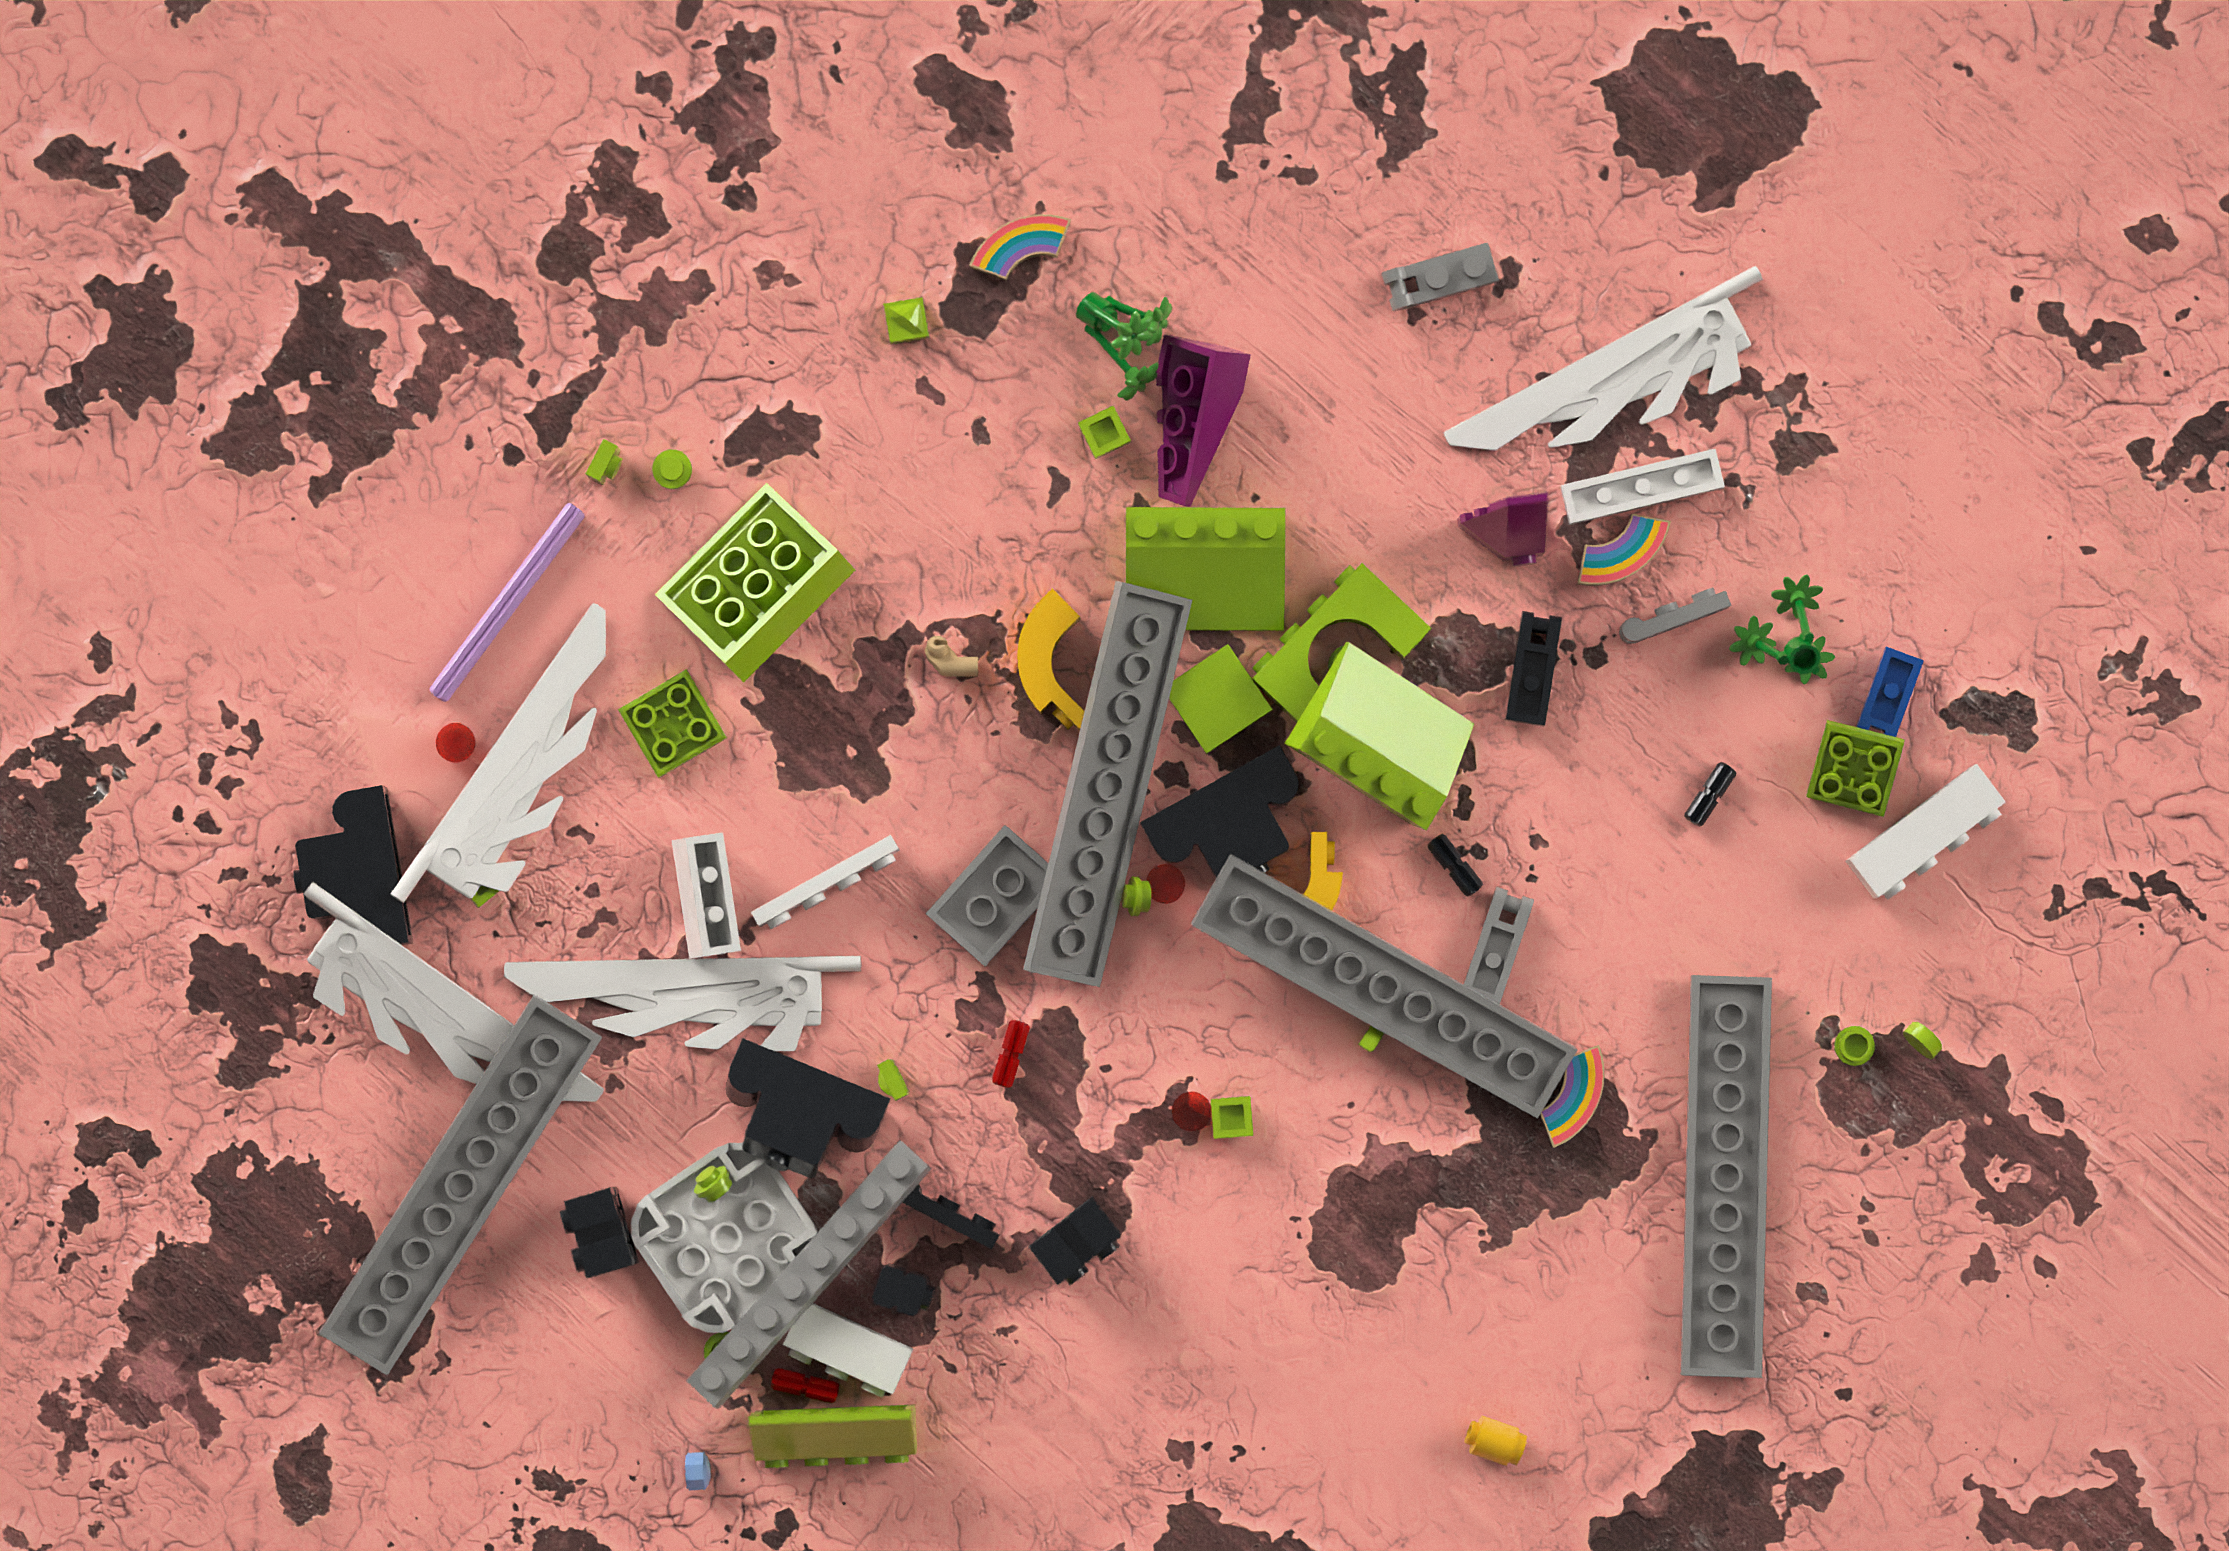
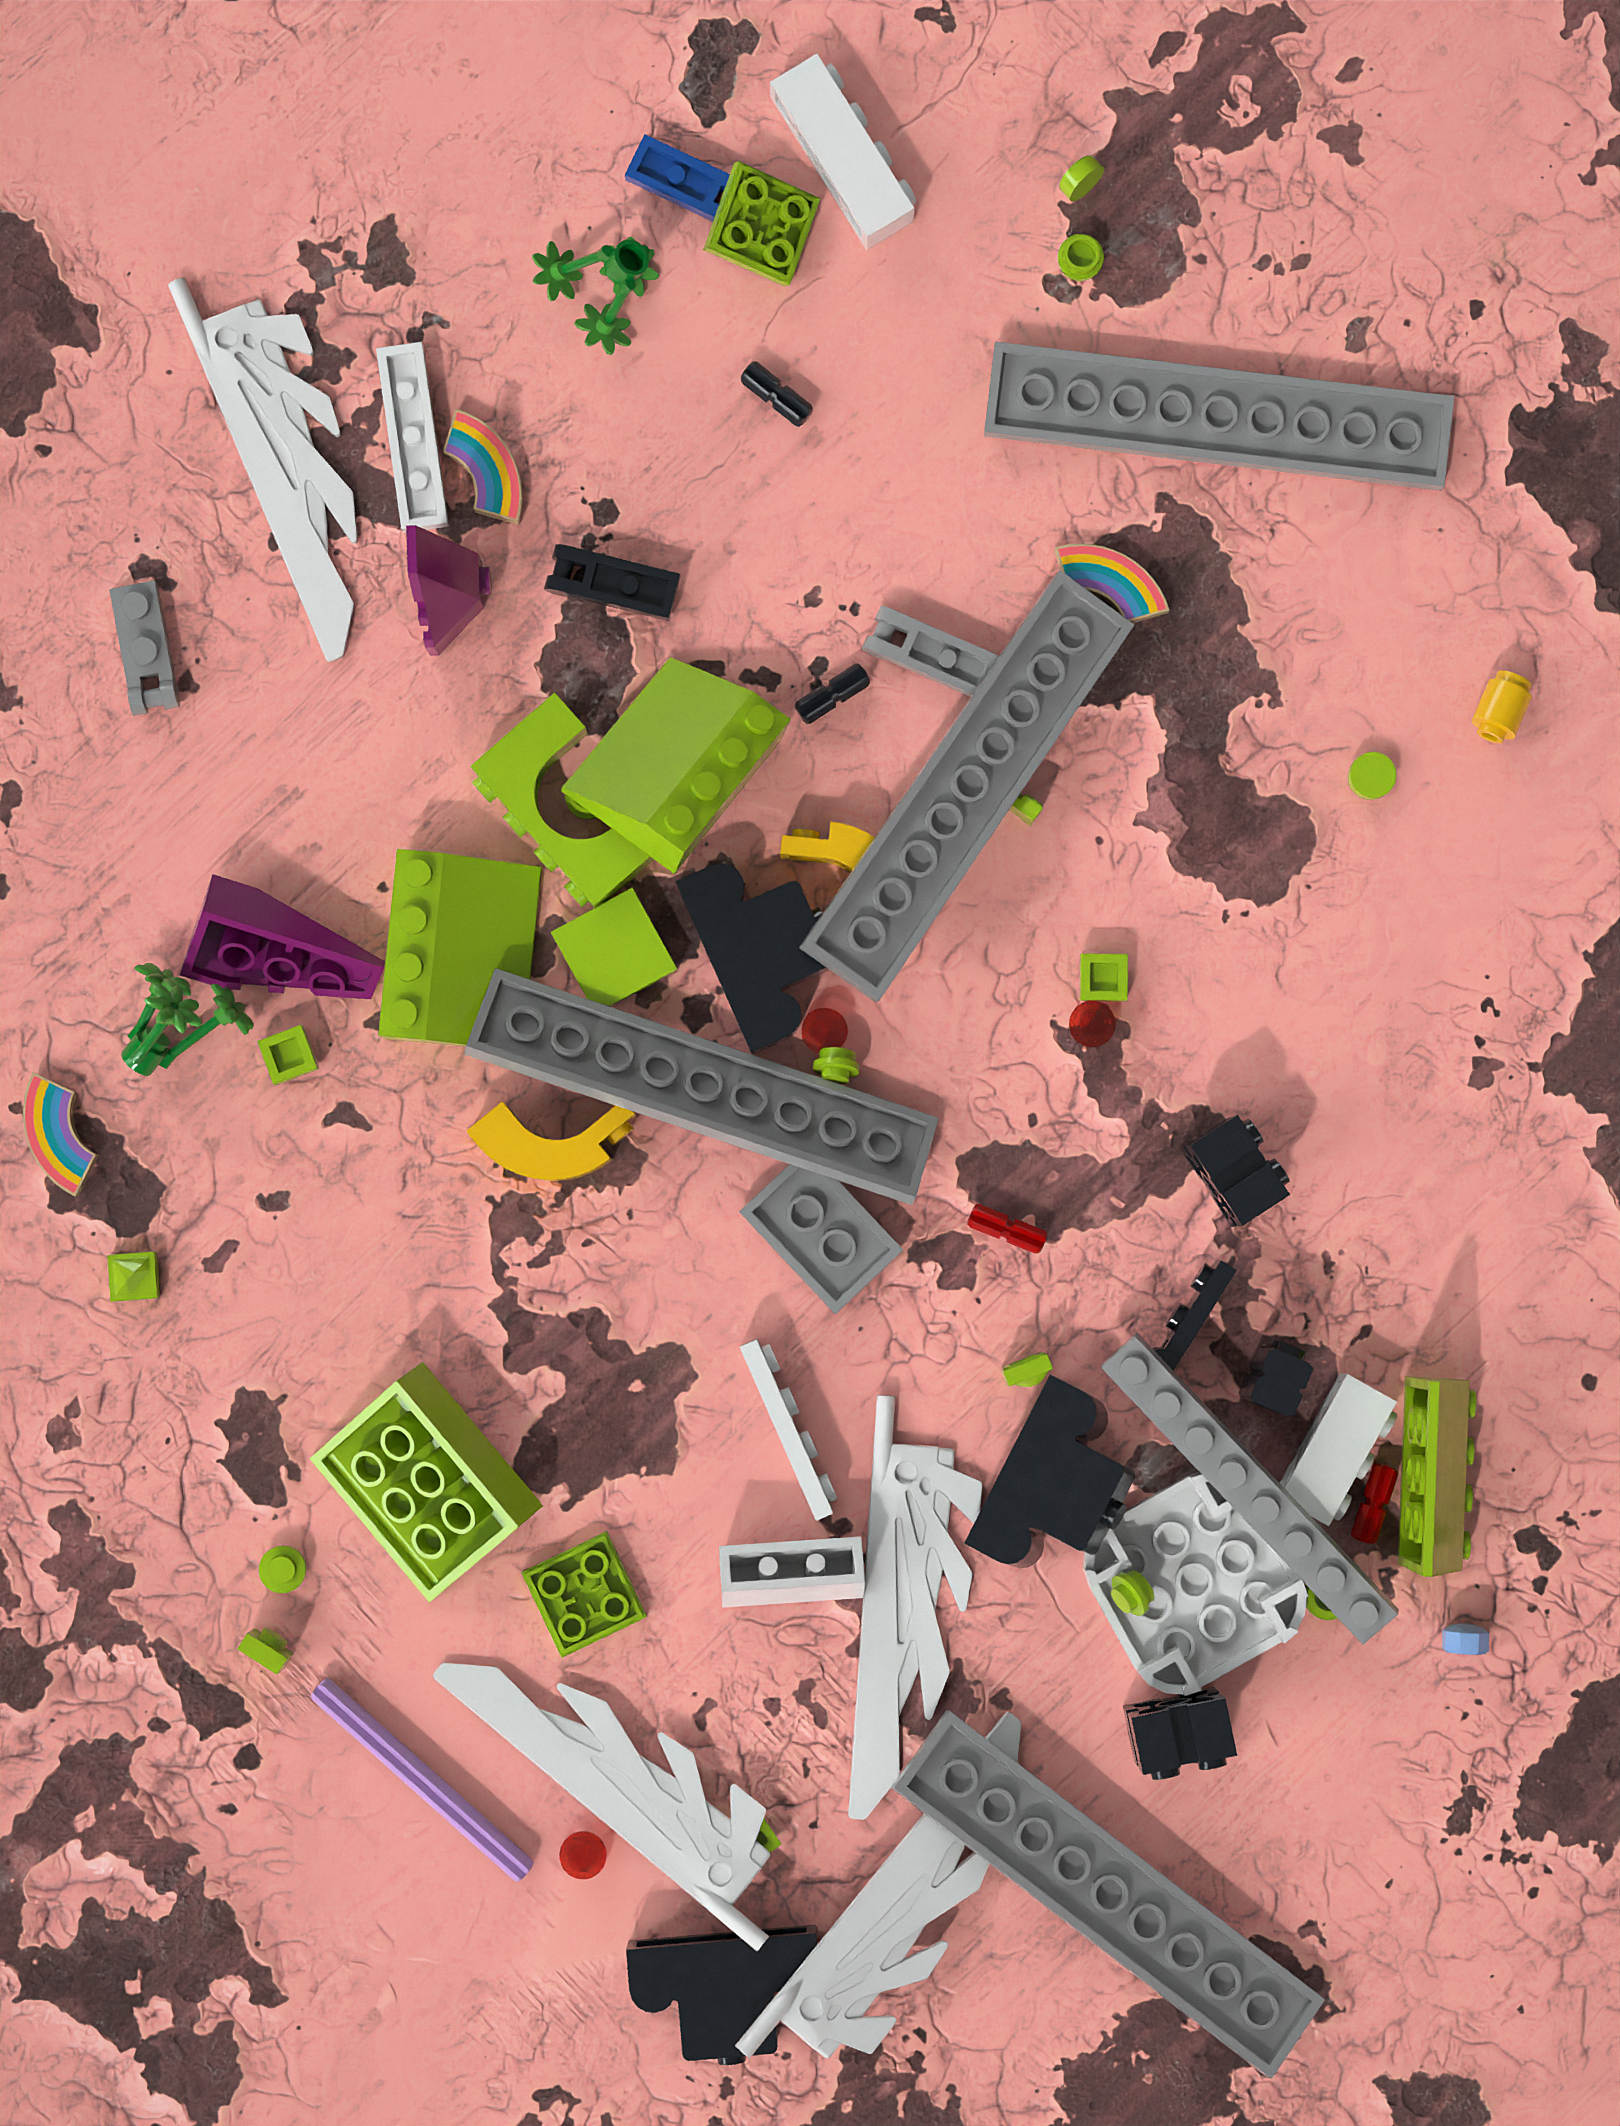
camera: 90 degrees left, 0 degrees up
tan arm [925,636,978,676] -> none
light grey plate [1619,587,1731,644] -> none
none -> lime tile [1348,752,1396,800]

